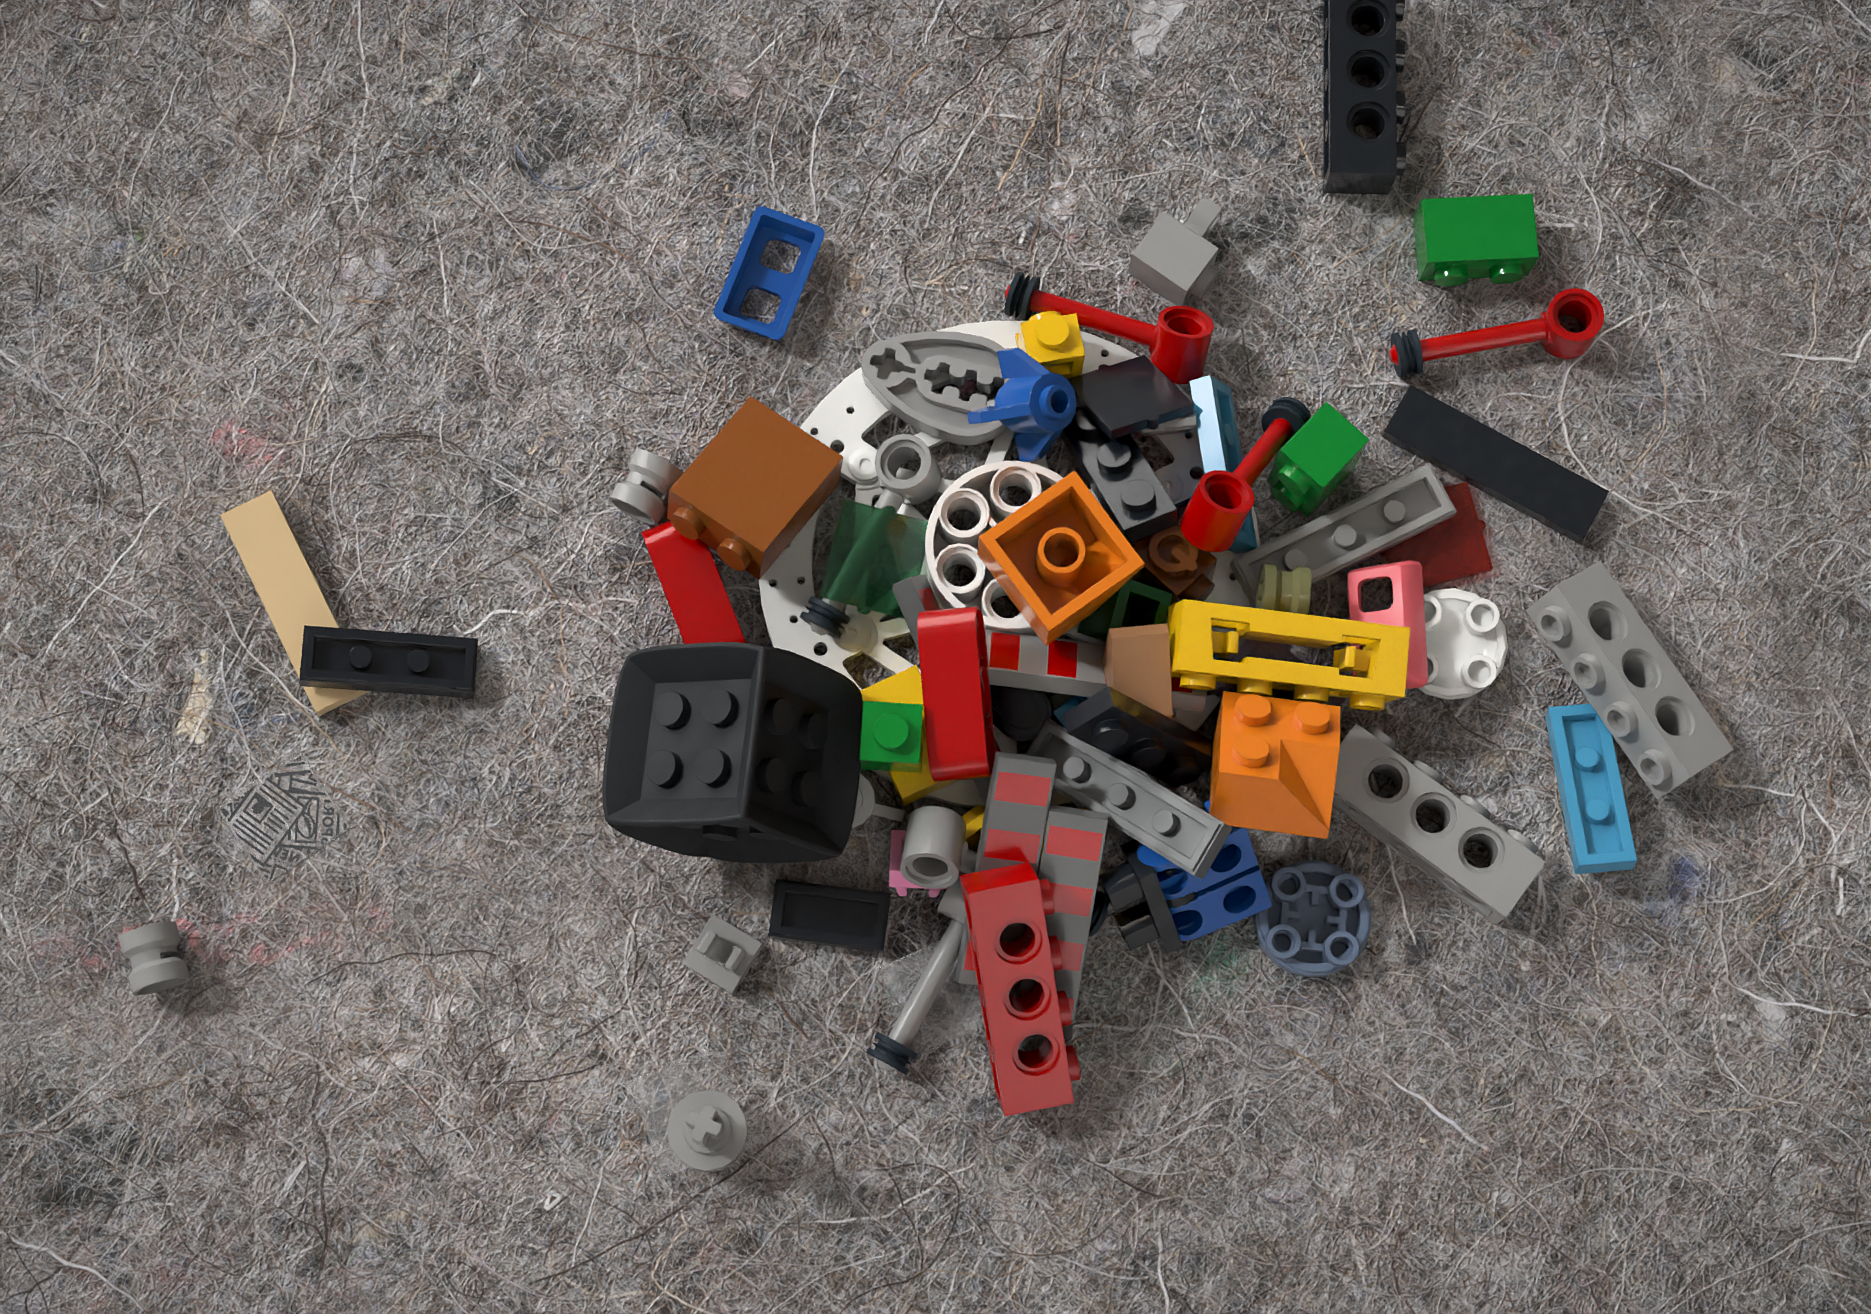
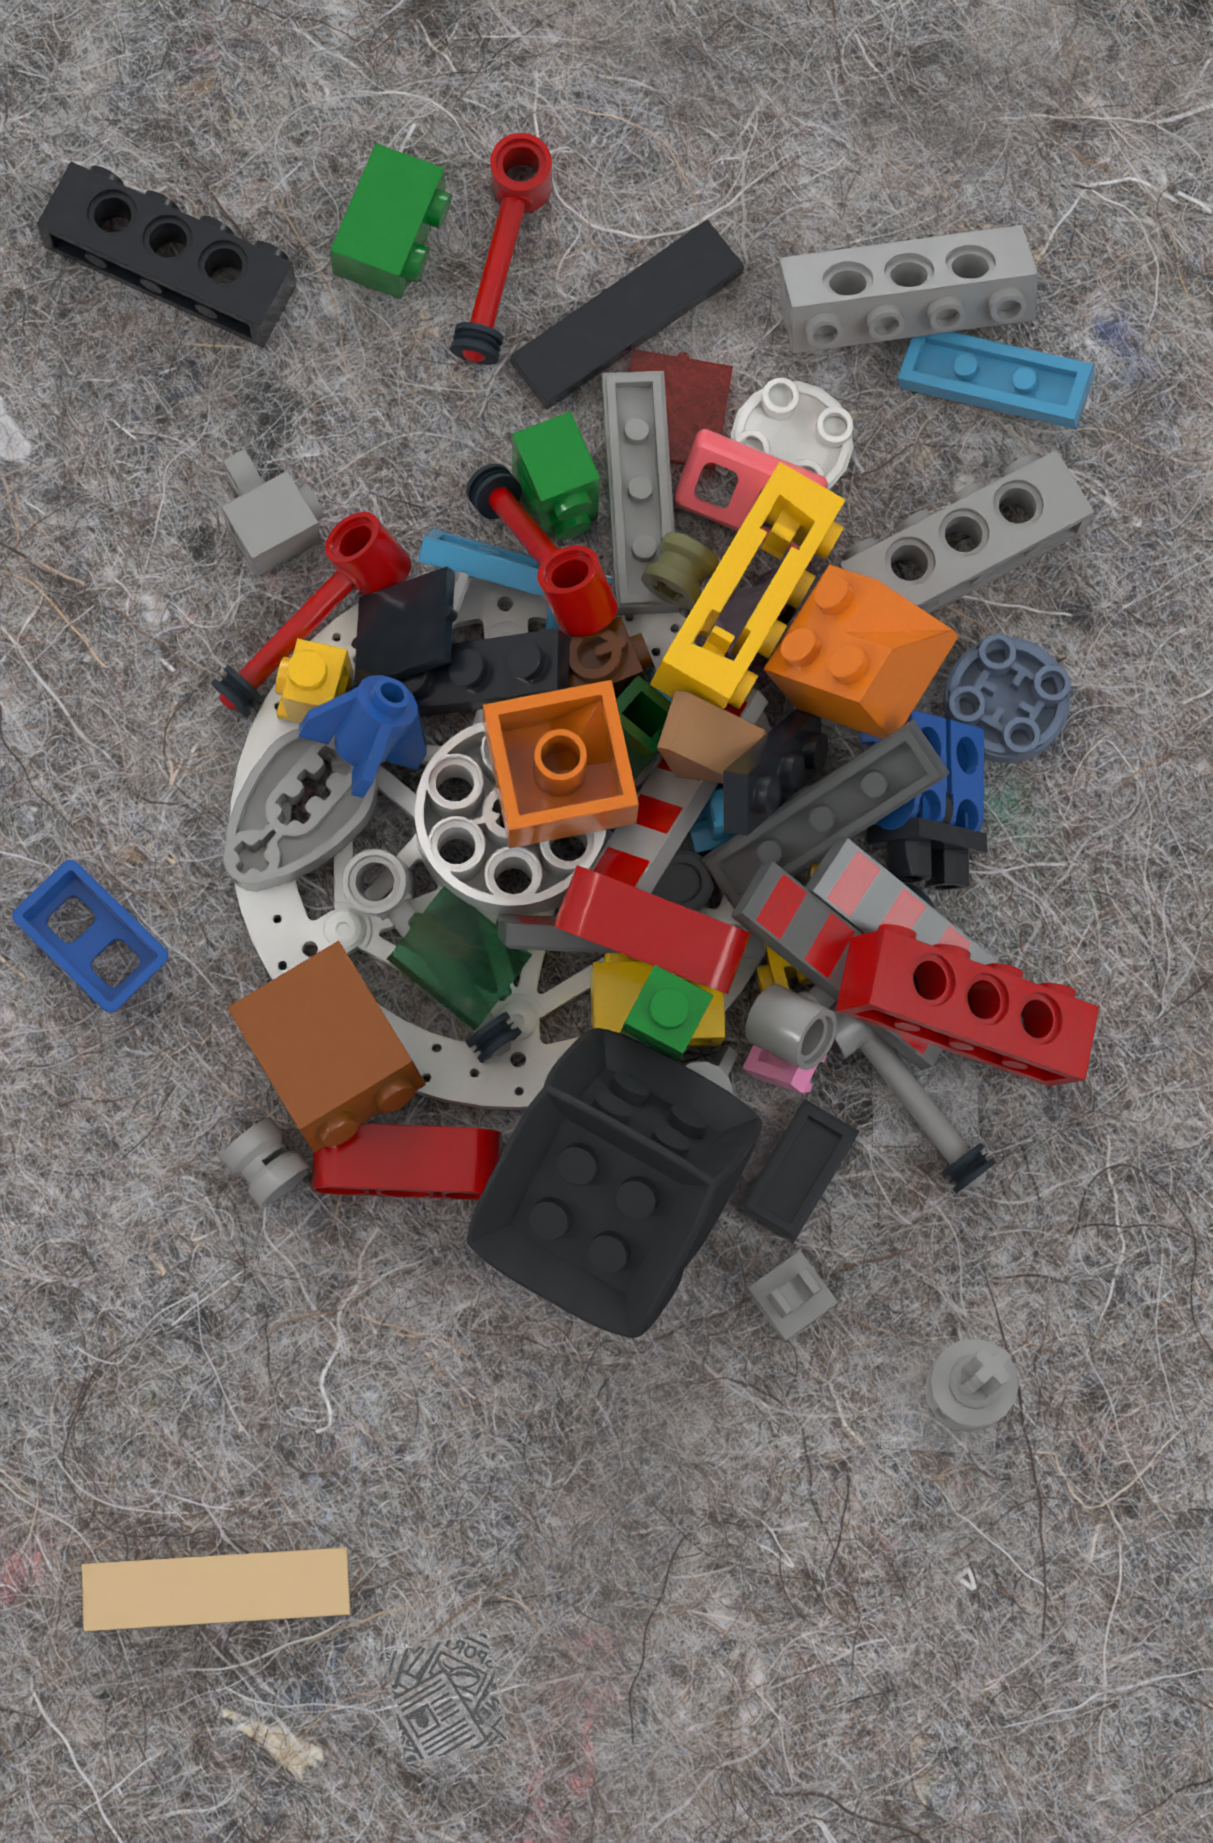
camera: 70 degrees left, 0 degrees up
black tile [299,625,478,699] -> none

